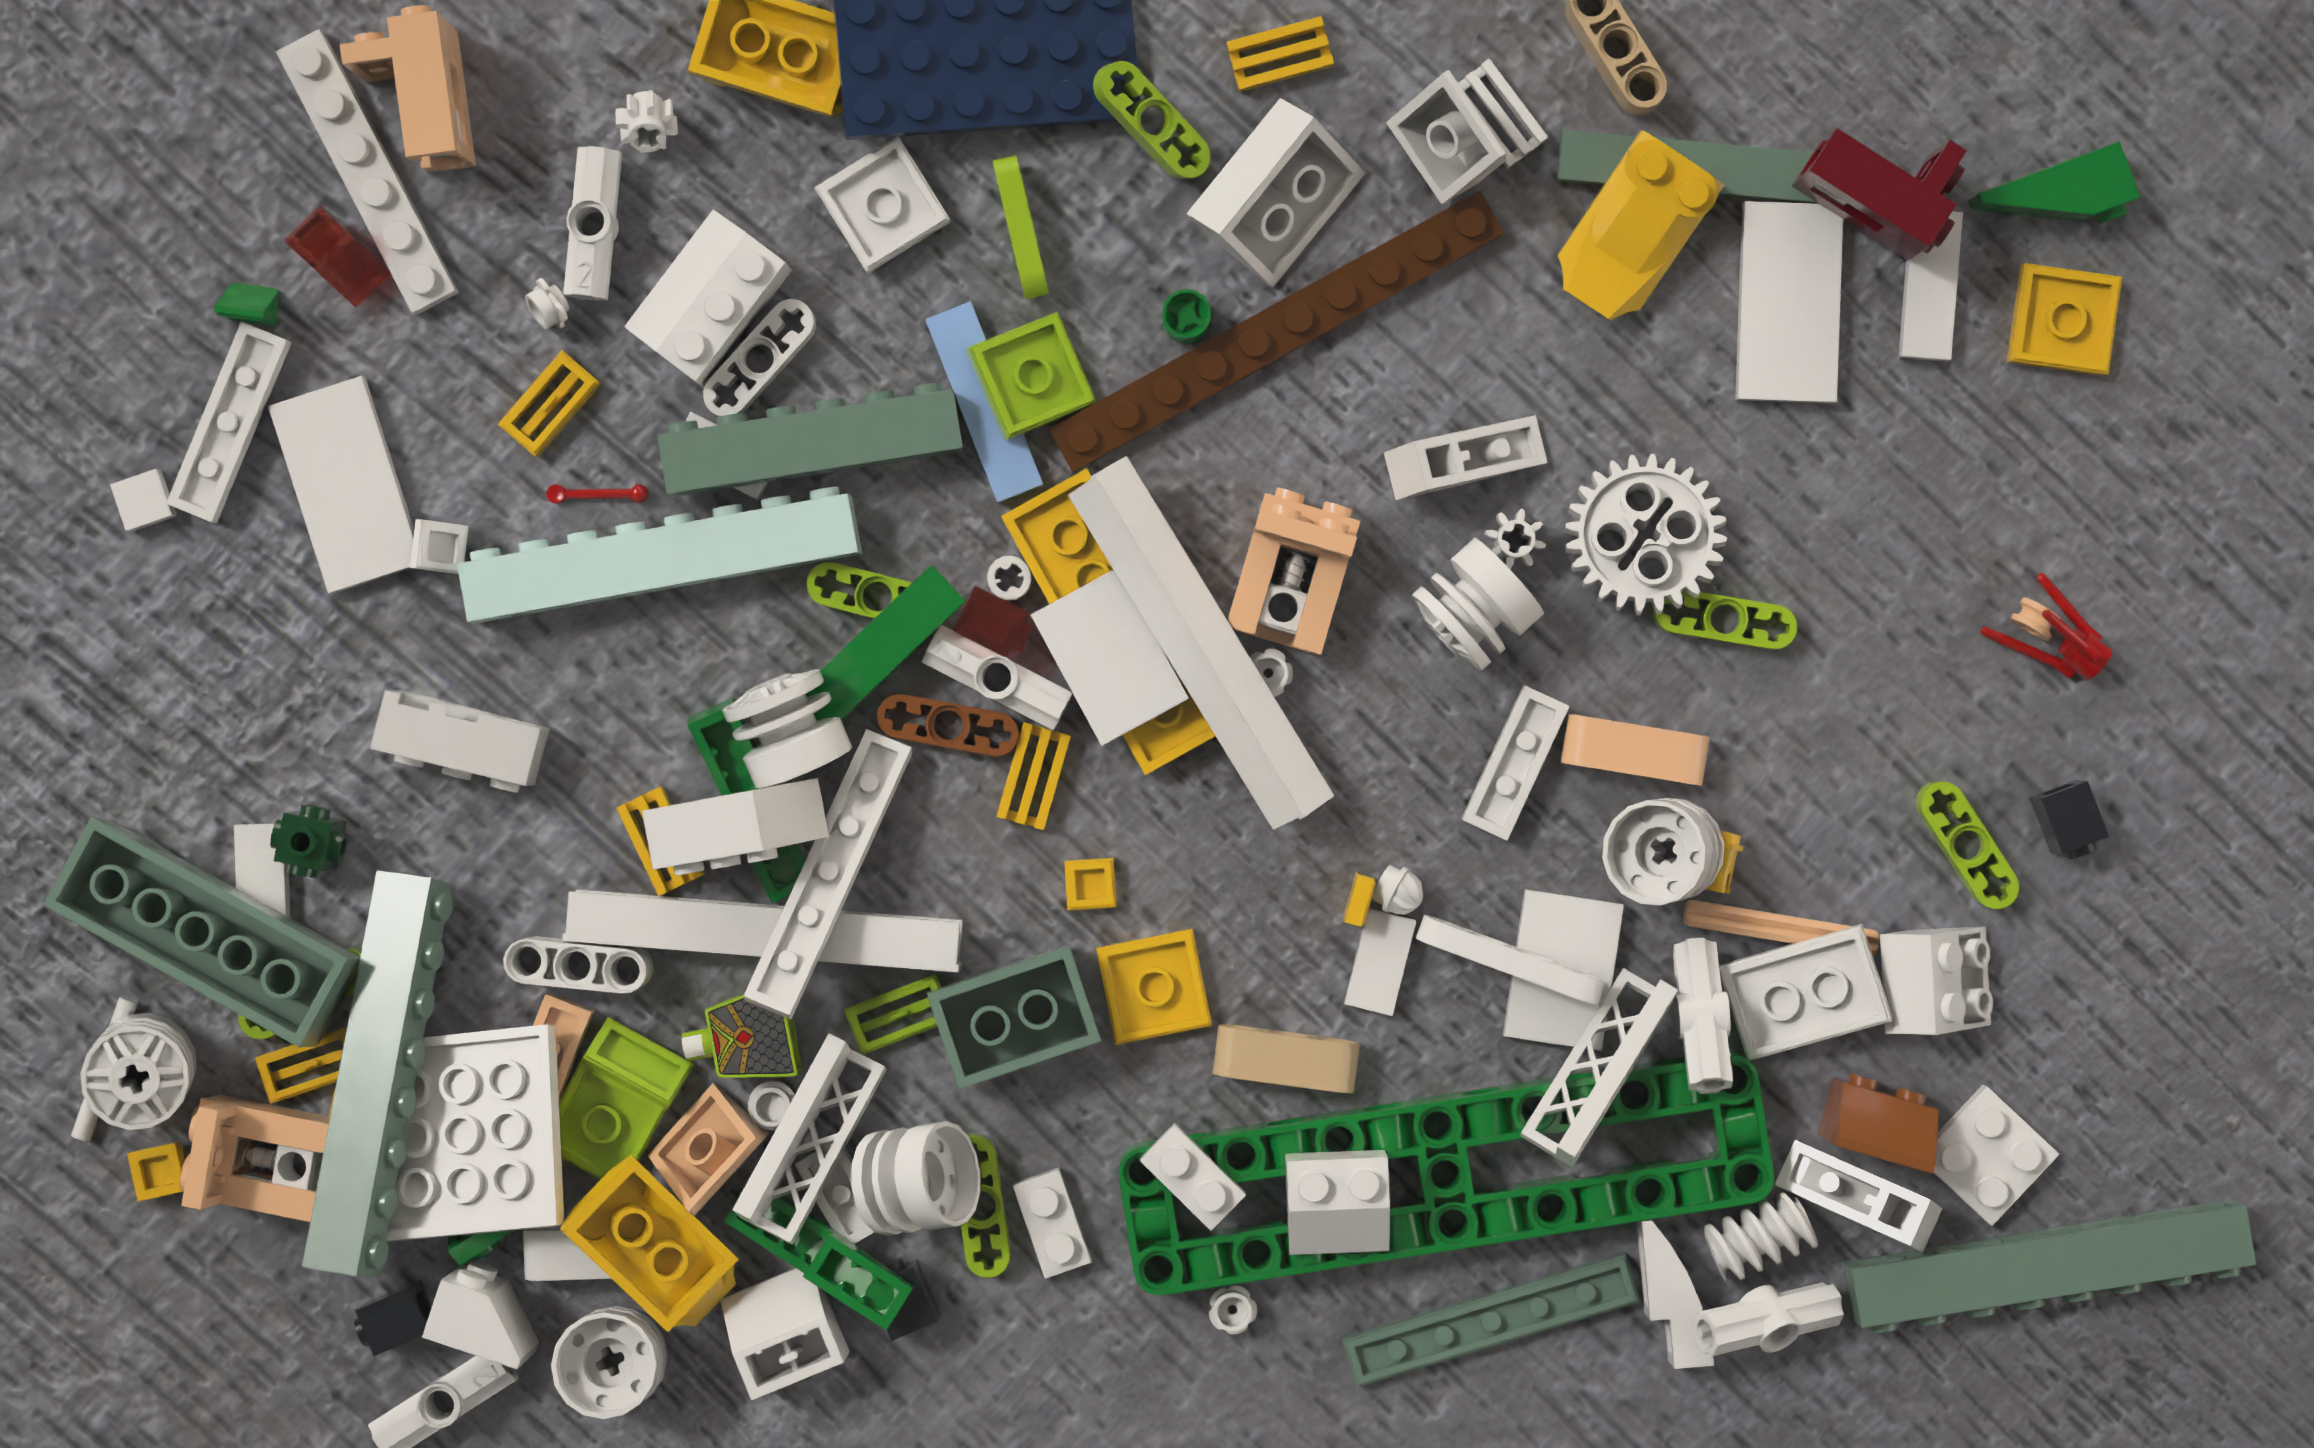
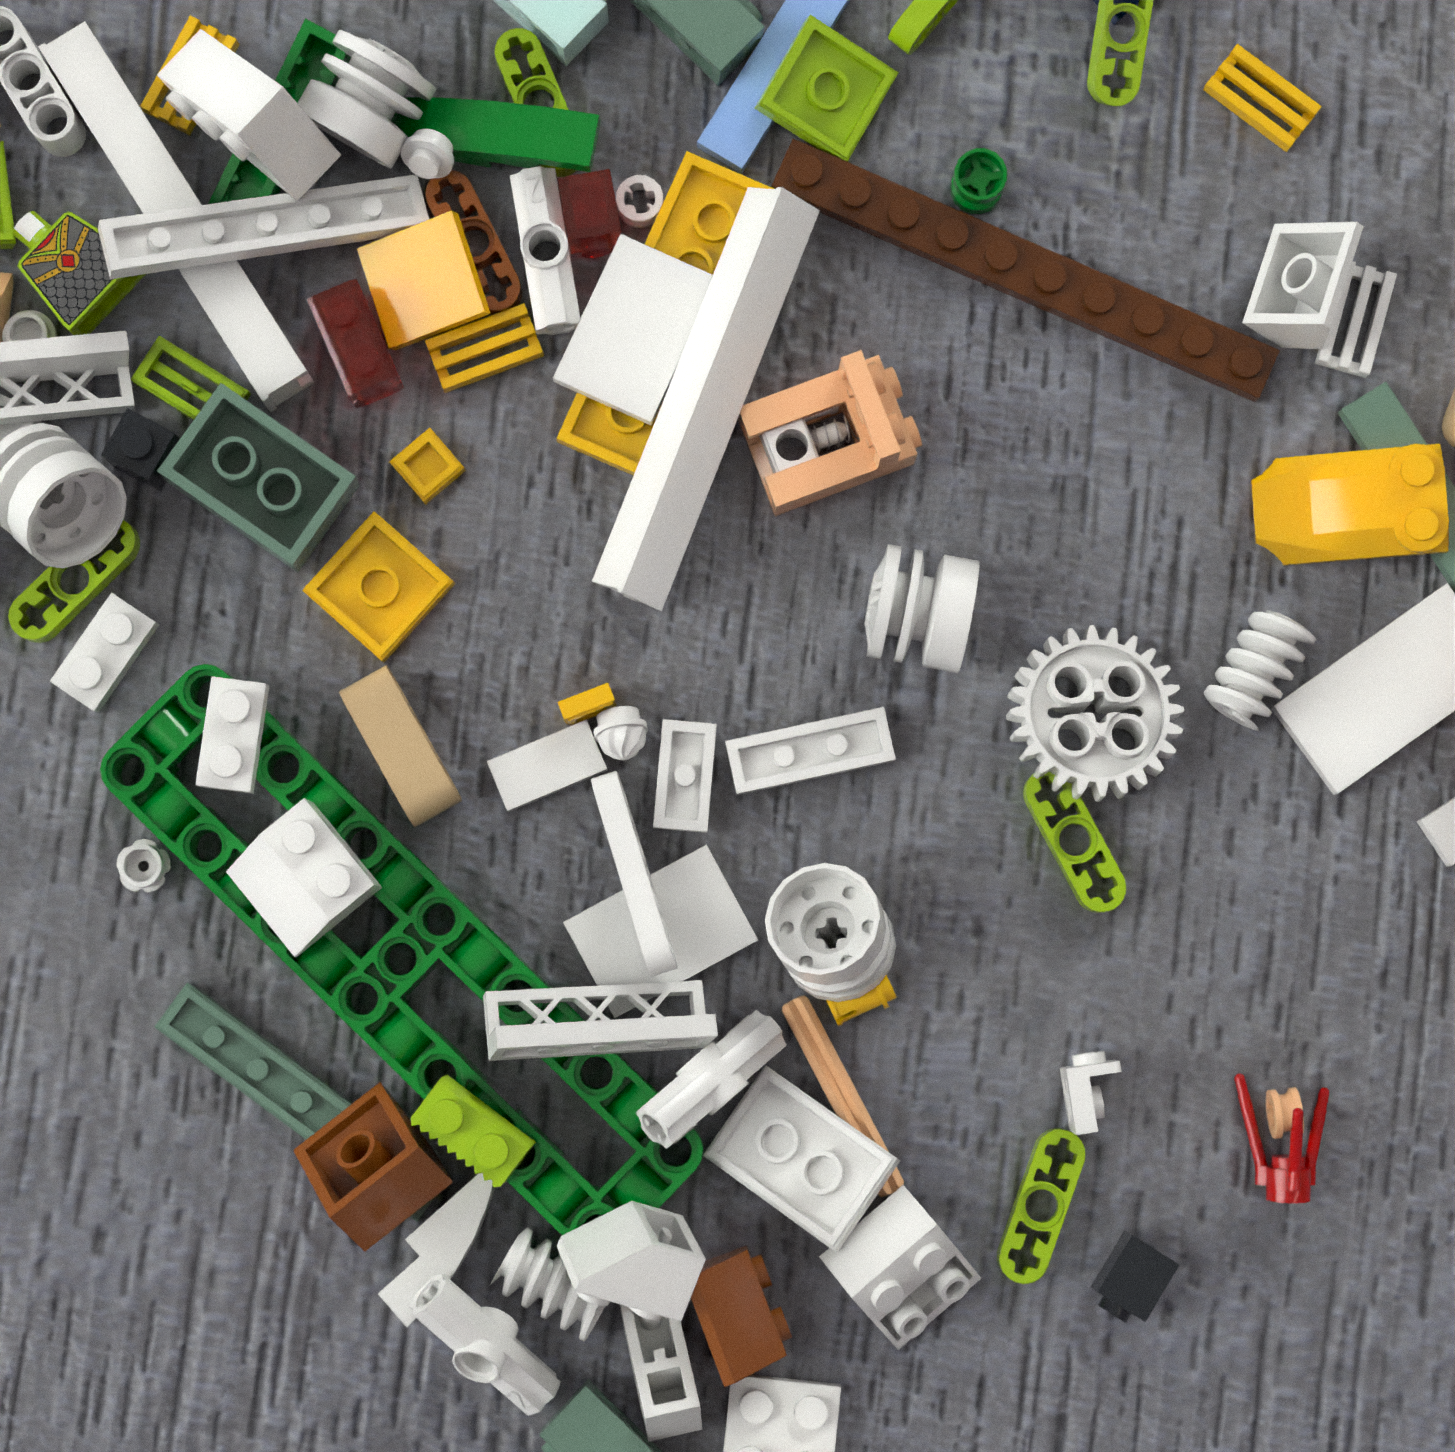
camera: 50 degrees right, 5 degrees down
white slope [1187,98,1366,288] -> none
white plate [1250,649,1293,697] -> none
white slope [1384,415,1548,500] -> none
white gear [1483,509,1546,569] -> none
light nougat beam [1561,714,1710,786] -> none
none -> black brick [101,408,180,492]
none -> dark orange slope [293,1082,453,1252]
none -> clear red brick [307,279,405,409]
none -> yellow tile [357,210,491,350]
none -> white plate [401,129,454,179]
none -> lime brick [411,1075,536,1188]
none -> white slope [557,1201,706,1321]
none -> white plate [653,719,717,833]
none -> white bracket [1060,1051,1122,1135]
none -> white piece [1204,610,1316,731]

